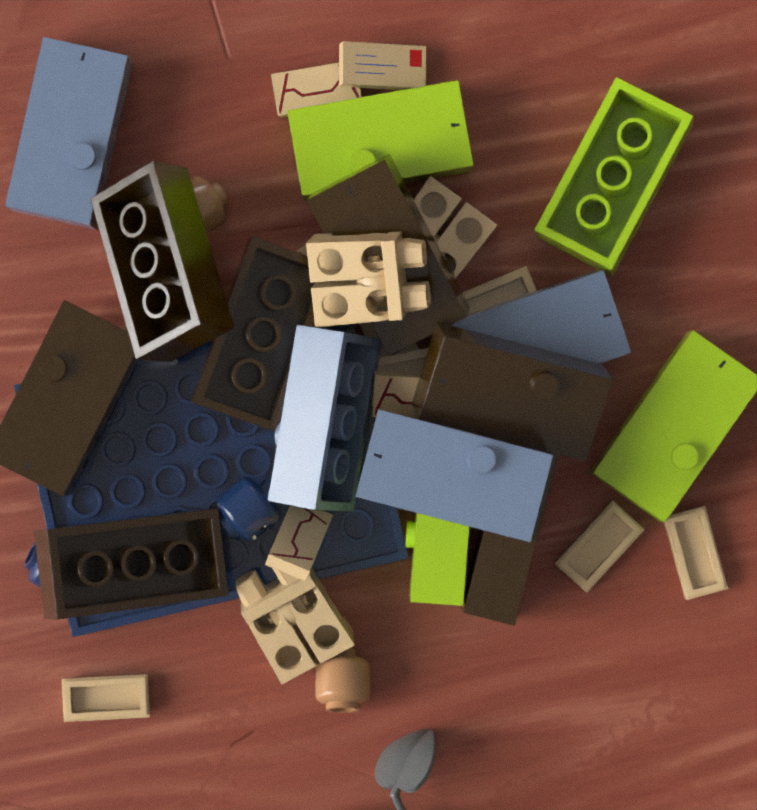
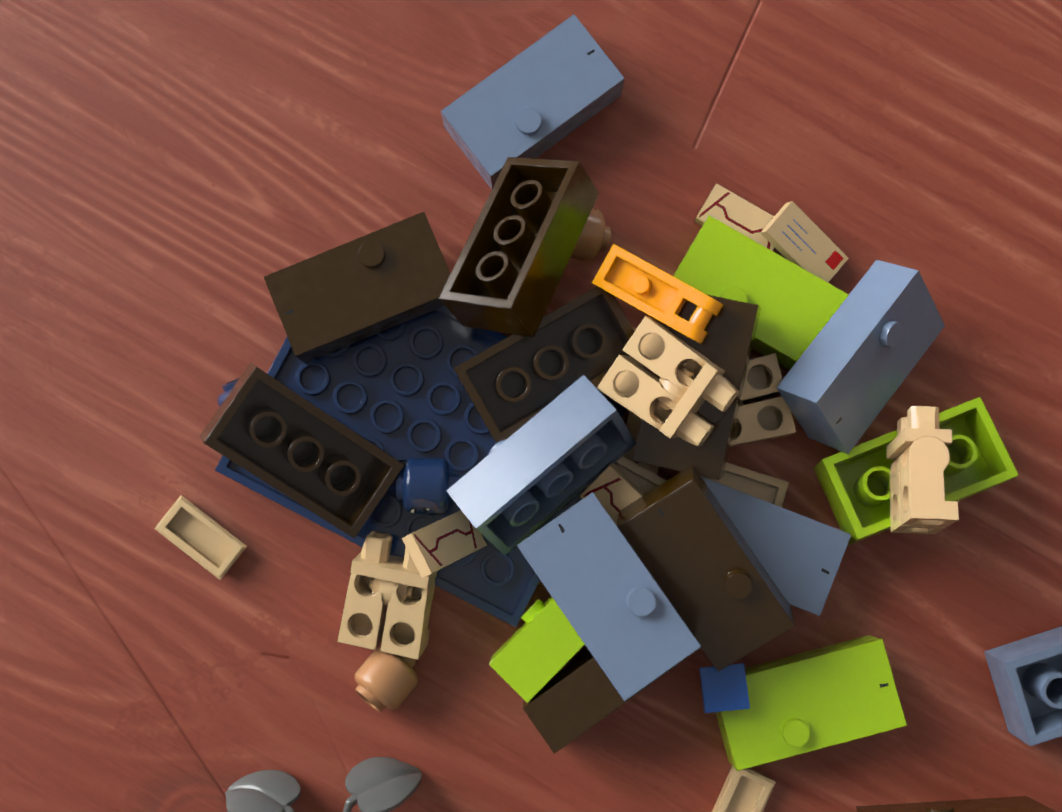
camera: 40 degrees right, 5 degrees down
tan tile [554,500,645,593] -> none
none -> light orange plate [592,244,724,344]
none -> blue tile [698,663,750,713]
none -> sand blue brick [777,260,945,454]
none -> tan hips [887,406,959,534]

